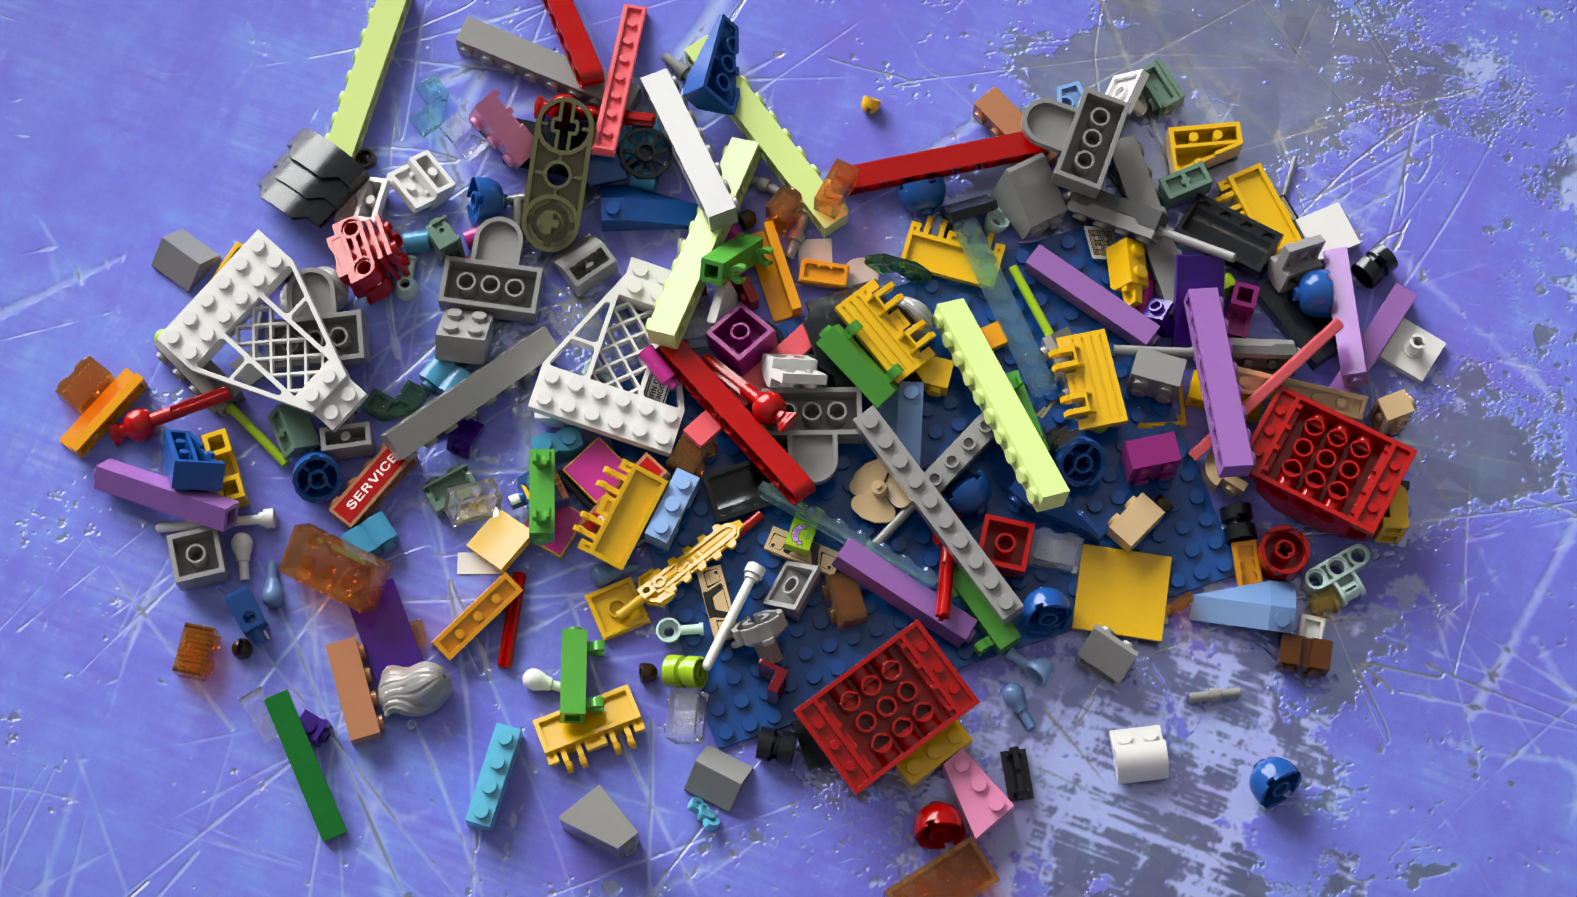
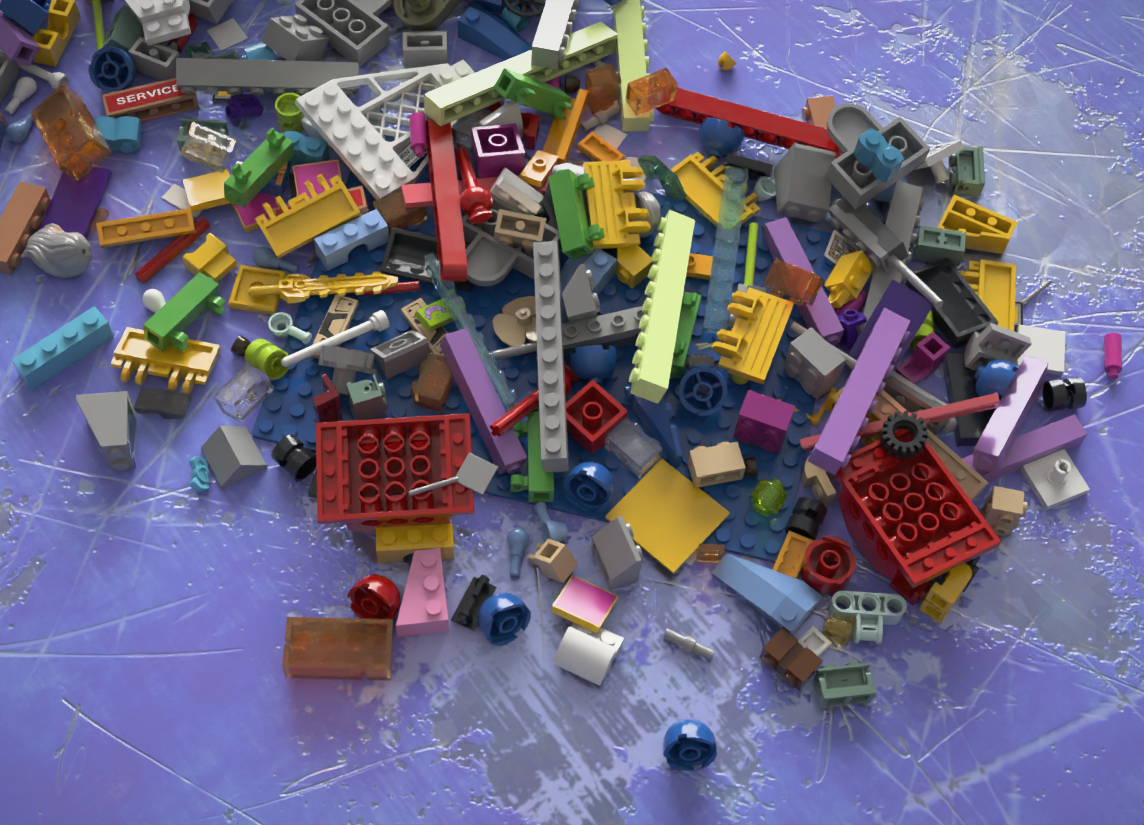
camera: 30 degrees right, 10 degrees down
none -> clear smoke slope [134,388,192,419]
none -> yellow piece [182,233,237,283]
none -> white sticker [206,18,248,51]
none -> lime wheel [275,93,305,133]
none -> sand green hinge [346,375,388,420]
none -> light grey piece [409,452,498,496]
none -> blue cylinder [478,592,531,645]
none -> tan brick [494,209,546,250]
none -> light orange plate [520,150,559,188]
none -> tan brick [527,539,578,583]
none -> tile [551,575,618,634]
none -> light grey slope [562,264,600,323]
none -> clear neon green head [750,478,788,517]
none -> clear orange brick [764,258,824,306]
none -> sand green hinge [814,661,876,708]
none -> dark azure brick [853,128,904,183]
none -> black tyre [880,411,928,461]
none -> dark pink cylinder [1104,333,1122,380]

